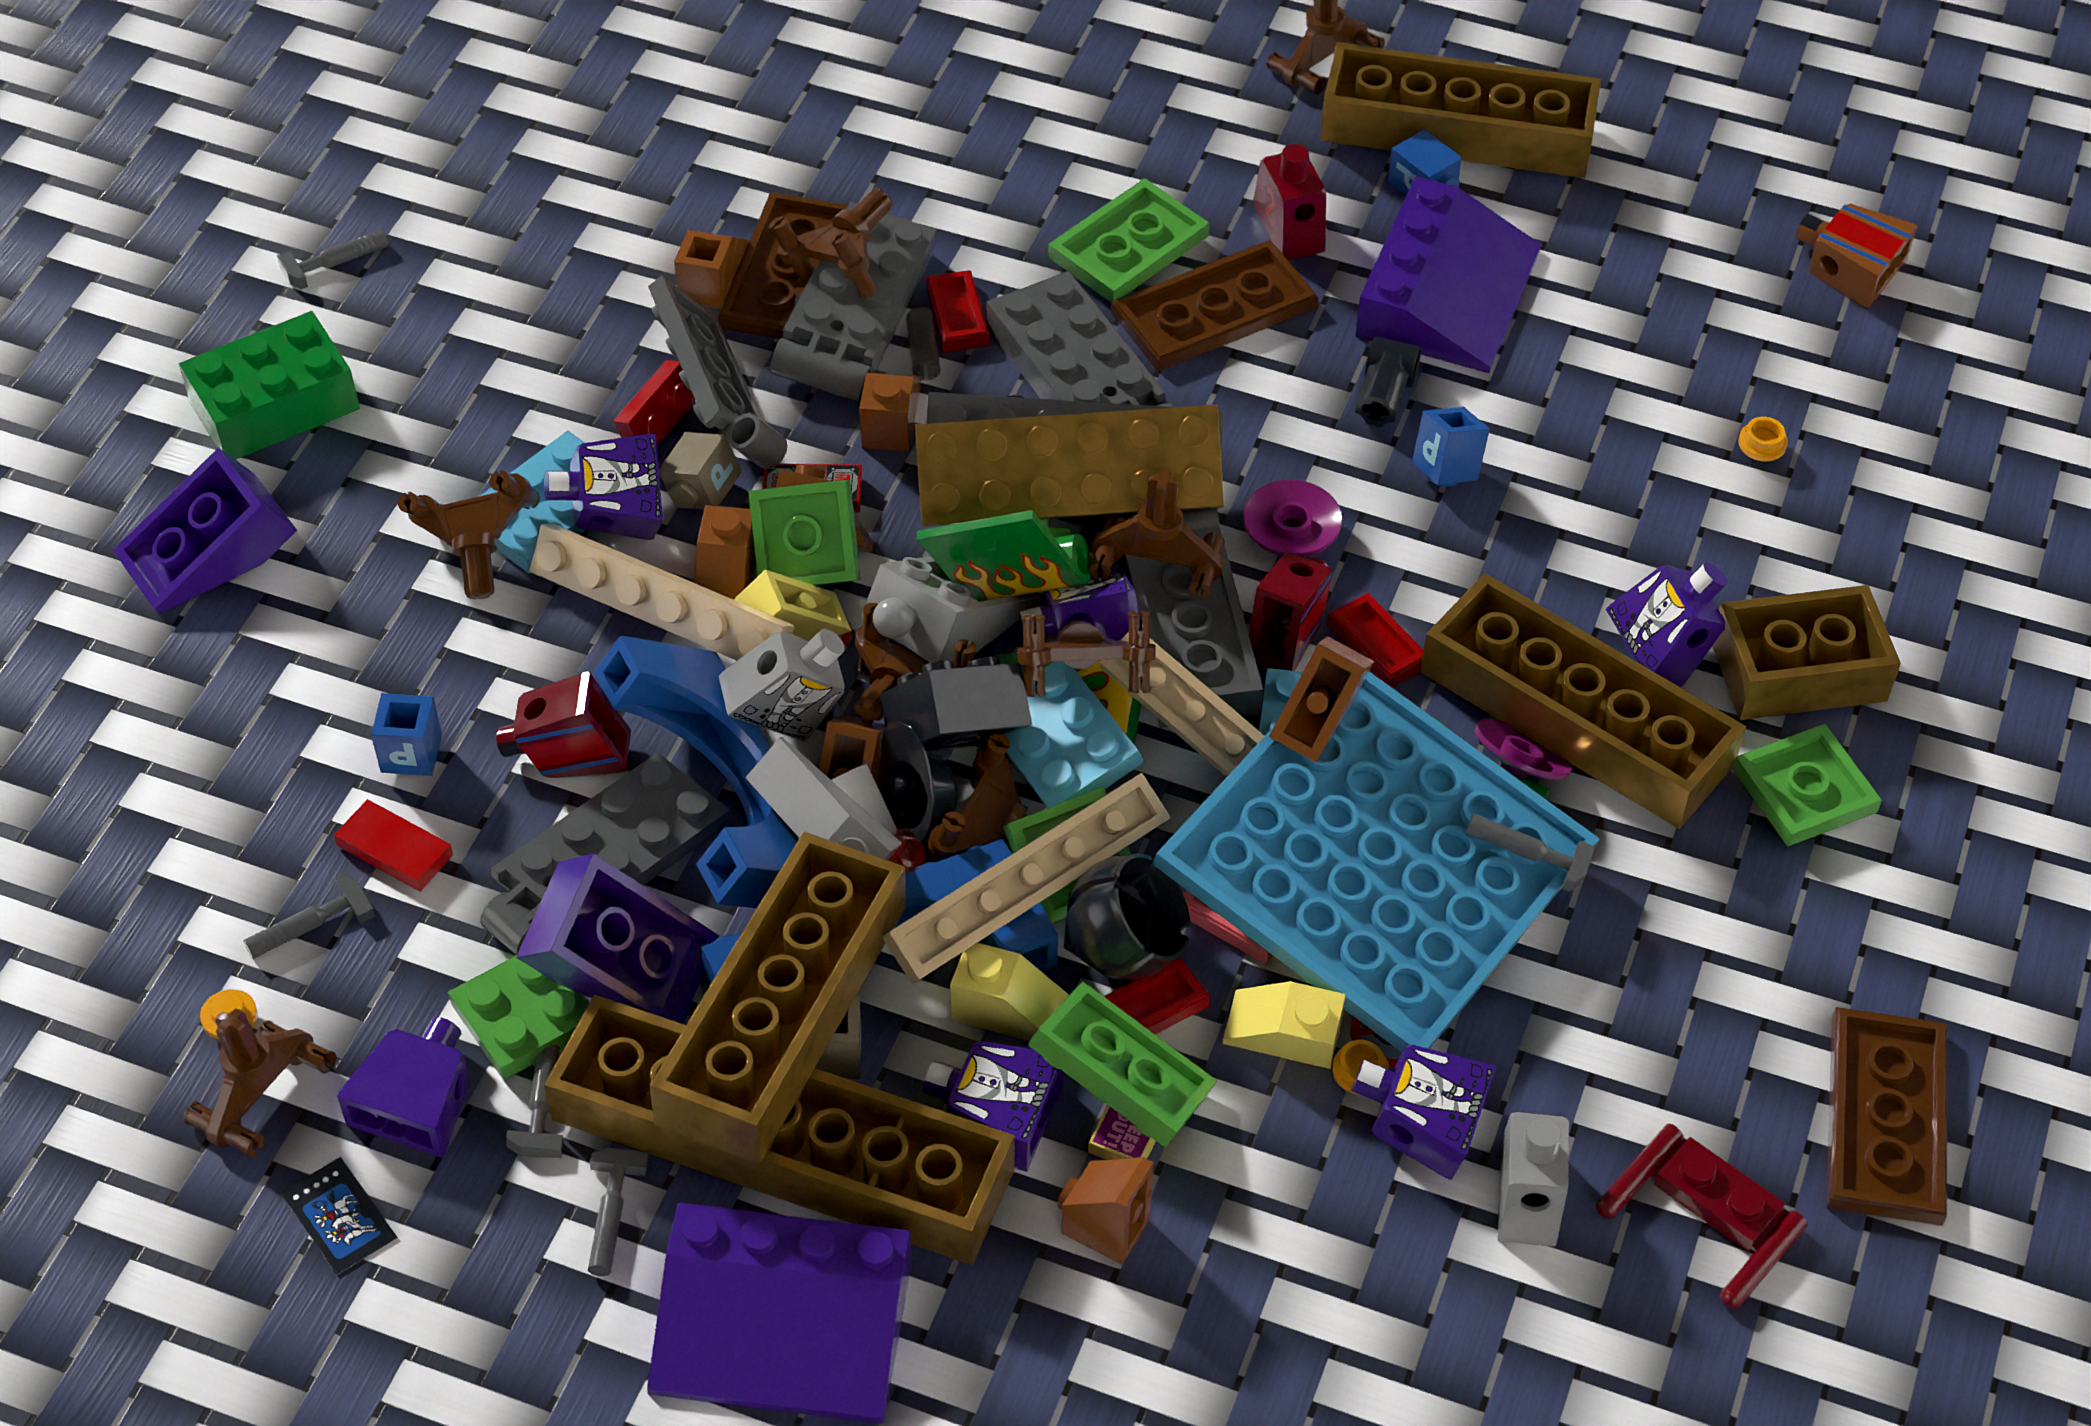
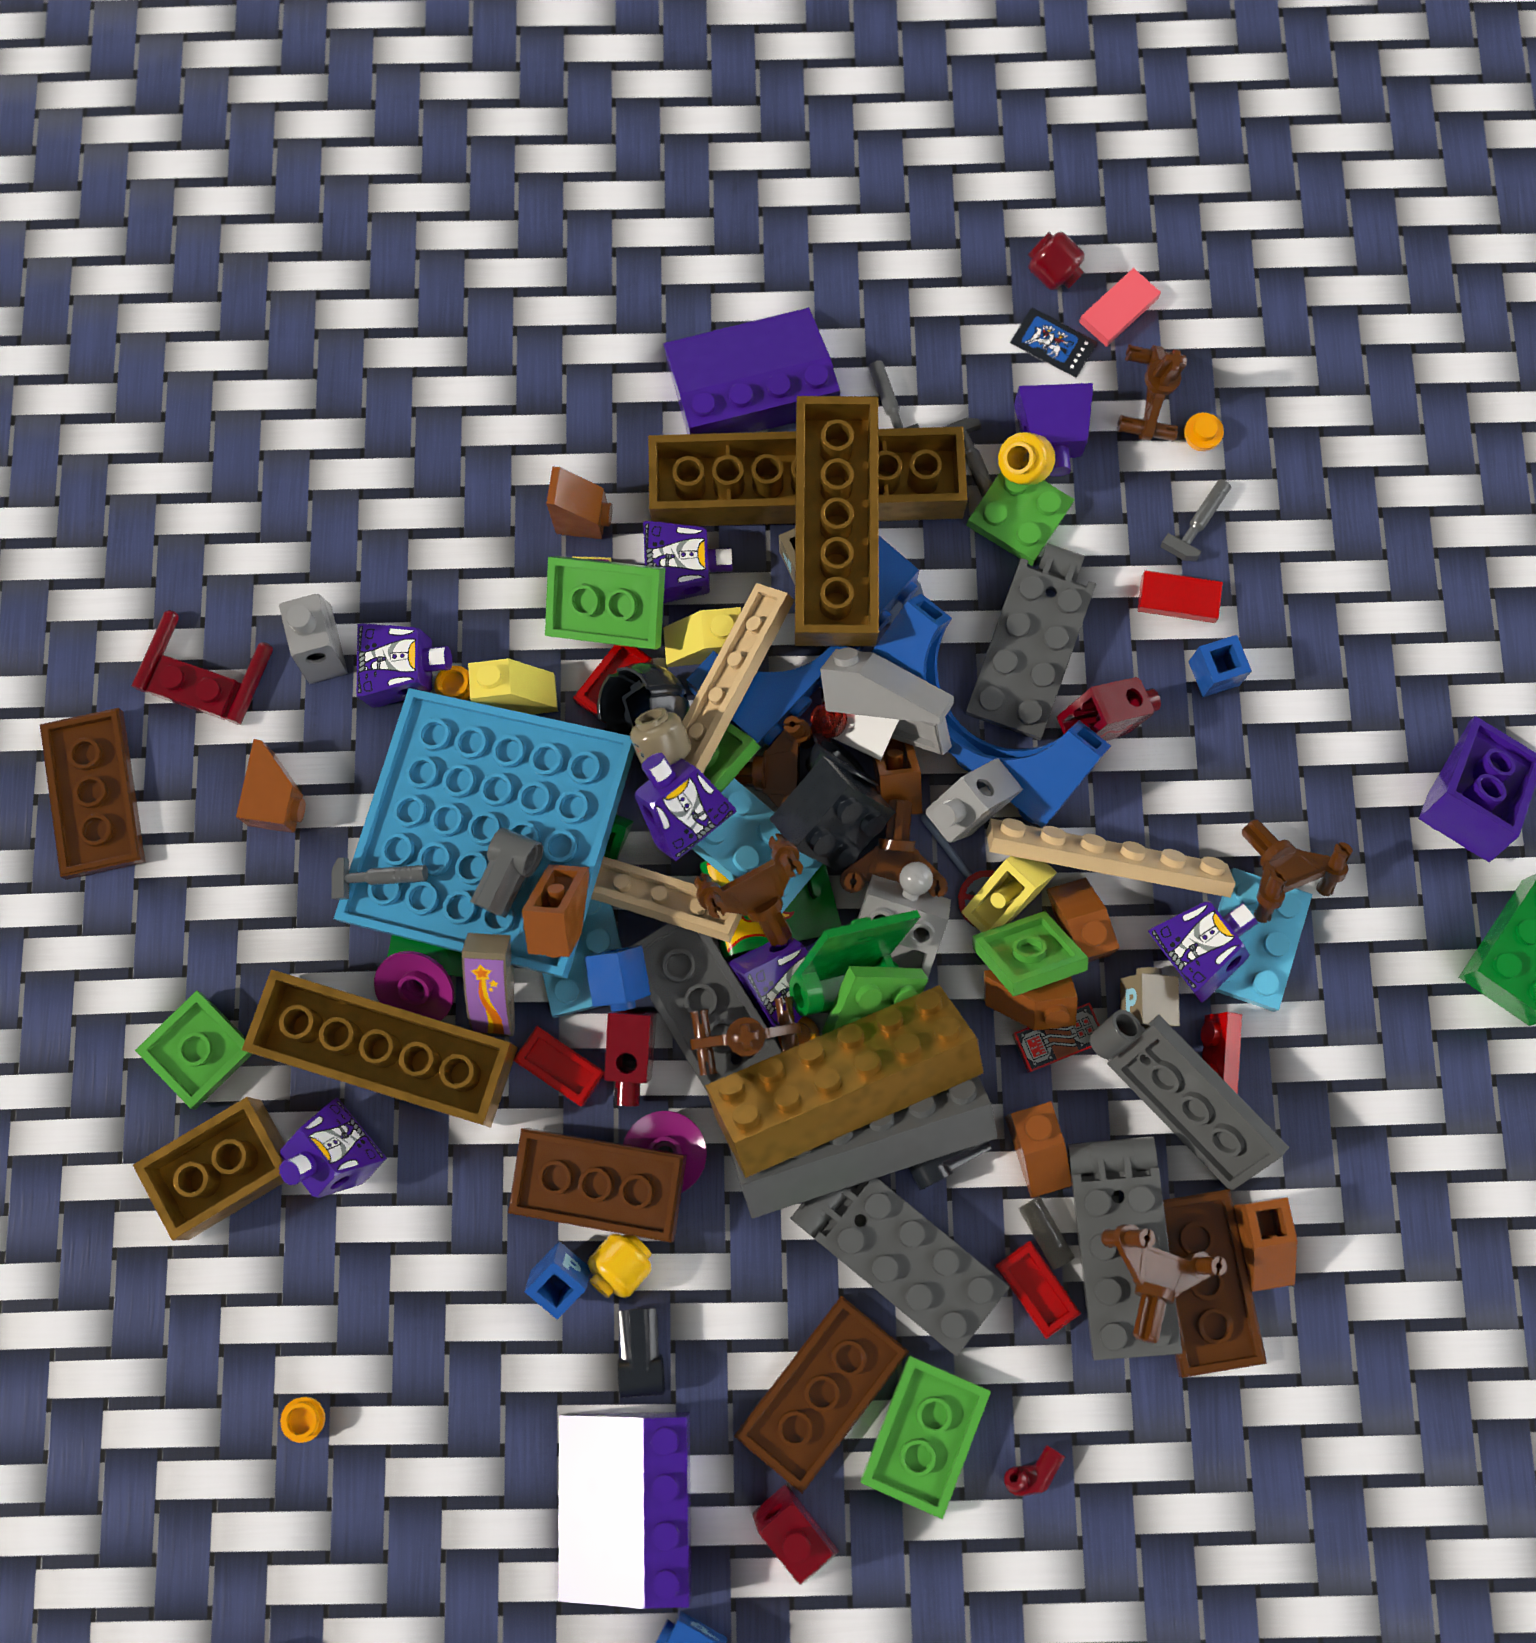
camera: 160 degrees right, 25 degrees up
dark purple slope [516,853,720,1024] -> none
none -> dark orange slope [236,739,306,833]
none -> slope [462,933,515,1036]
none -> dark grey piece [470,827,543,918]
none -> reddish brown tile [508,1128,687,1243]
none -> blue brick [584,946,651,1012]
none -> yellow head [588,1233,652,1298]
none -> dark tan head [630,708,691,765]
none -> dark purple torso [635,753,737,861]
none -> yellow head [998,432,1055,485]
none -> dark red arm [1004,1445,1065,1496]
none -> dark red head [1028,232,1085,290]
none -> coral tile [1079,268,1161,347]

